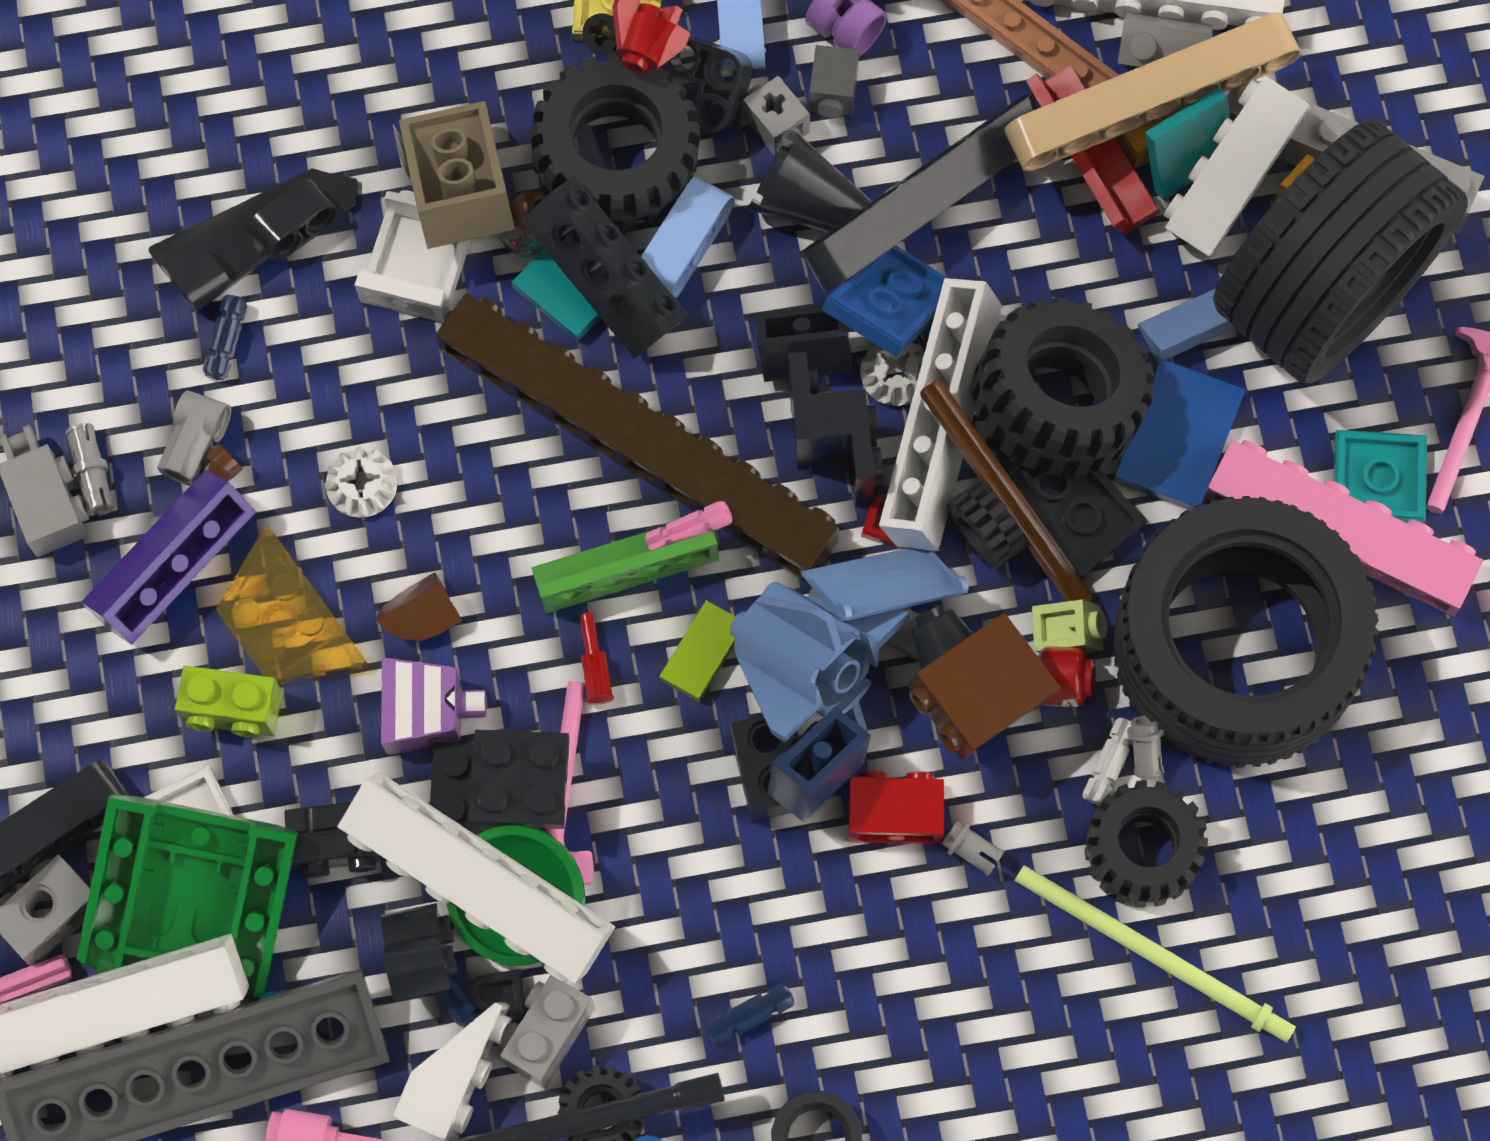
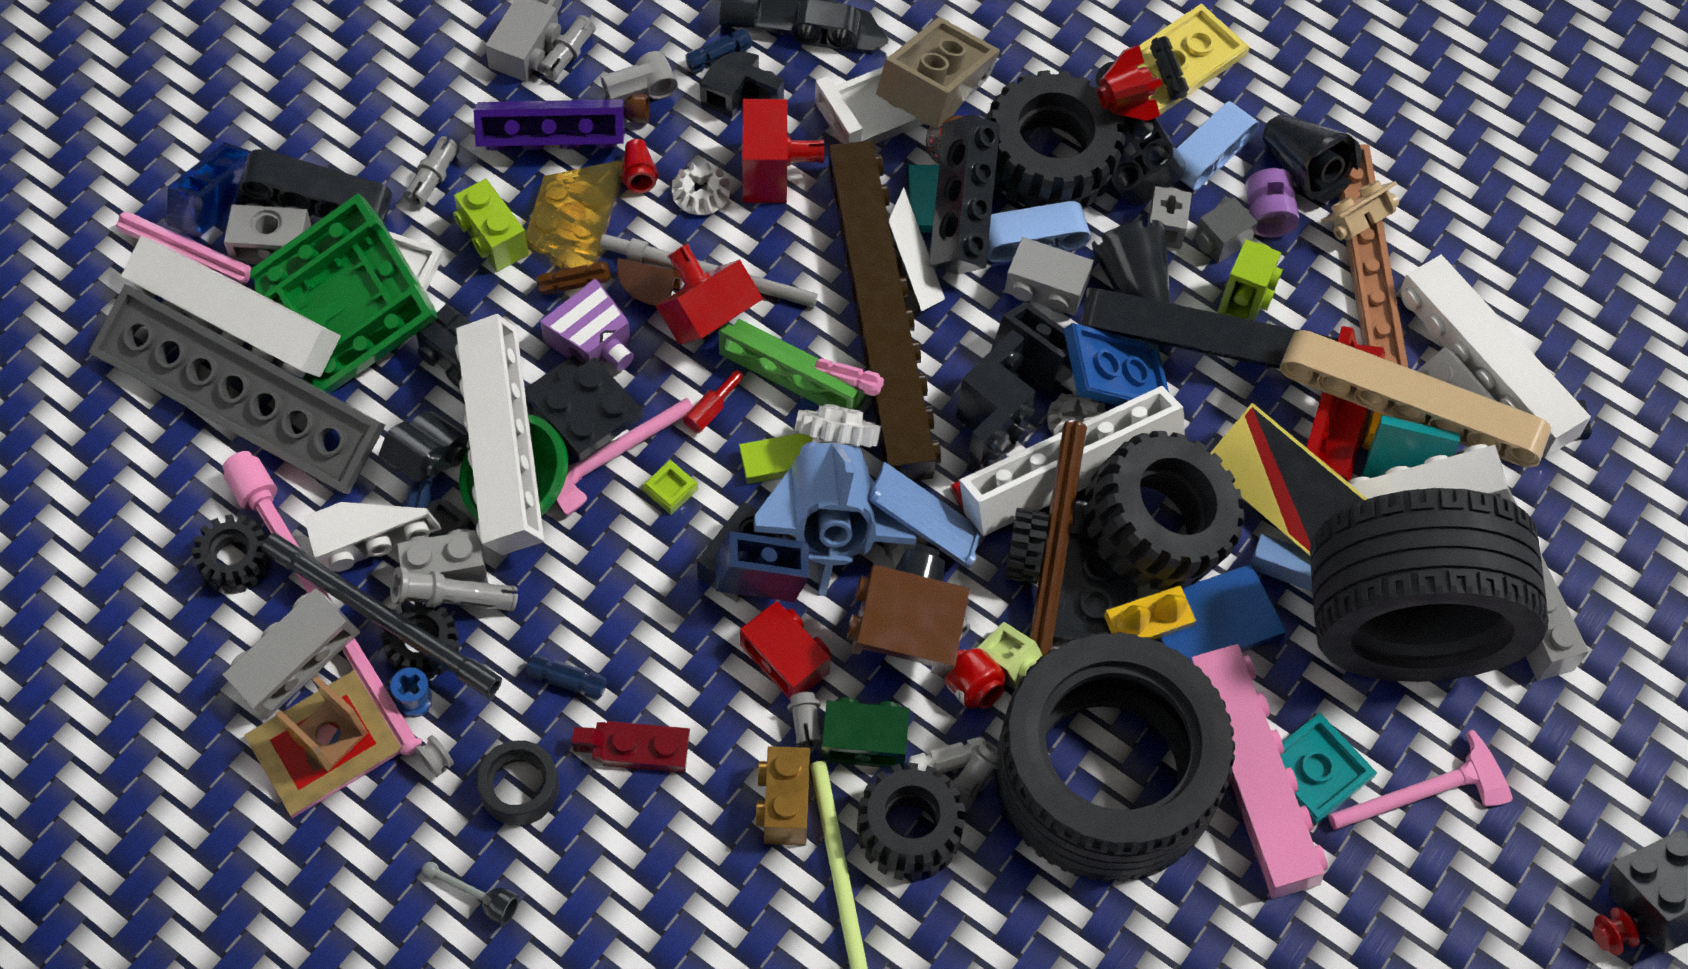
camera: 40 degrees right, 10 degrees down
none -> light grey pin [390,567,518,612]
none -> light grey pin [403,136,460,207]
none -> reddish brown axle [537,261,611,295]
none -> dark red hinge [572,721,690,773]
none -> light grey bar [600,234,818,308]
none -> red cone [622,139,659,193]
none -> lime tile [643,460,699,515]
none -> red brick [656,243,763,345]
none -> black brick [700,52,784,118]
none -> red brick [742,99,824,203]
none -> pearl gold brick [756,746,810,845]
none -> white gear [794,404,881,447]
none -> dark green brick [821,697,910,770]
none -> white sticker [888,187,945,311]
none -> light grey brick [1004,237,1094,316]
none -> yellow tile [1104,585,1196,640]
none -> tile [1210,403,1368,556]
none -> lime brick [1217,239,1283,321]

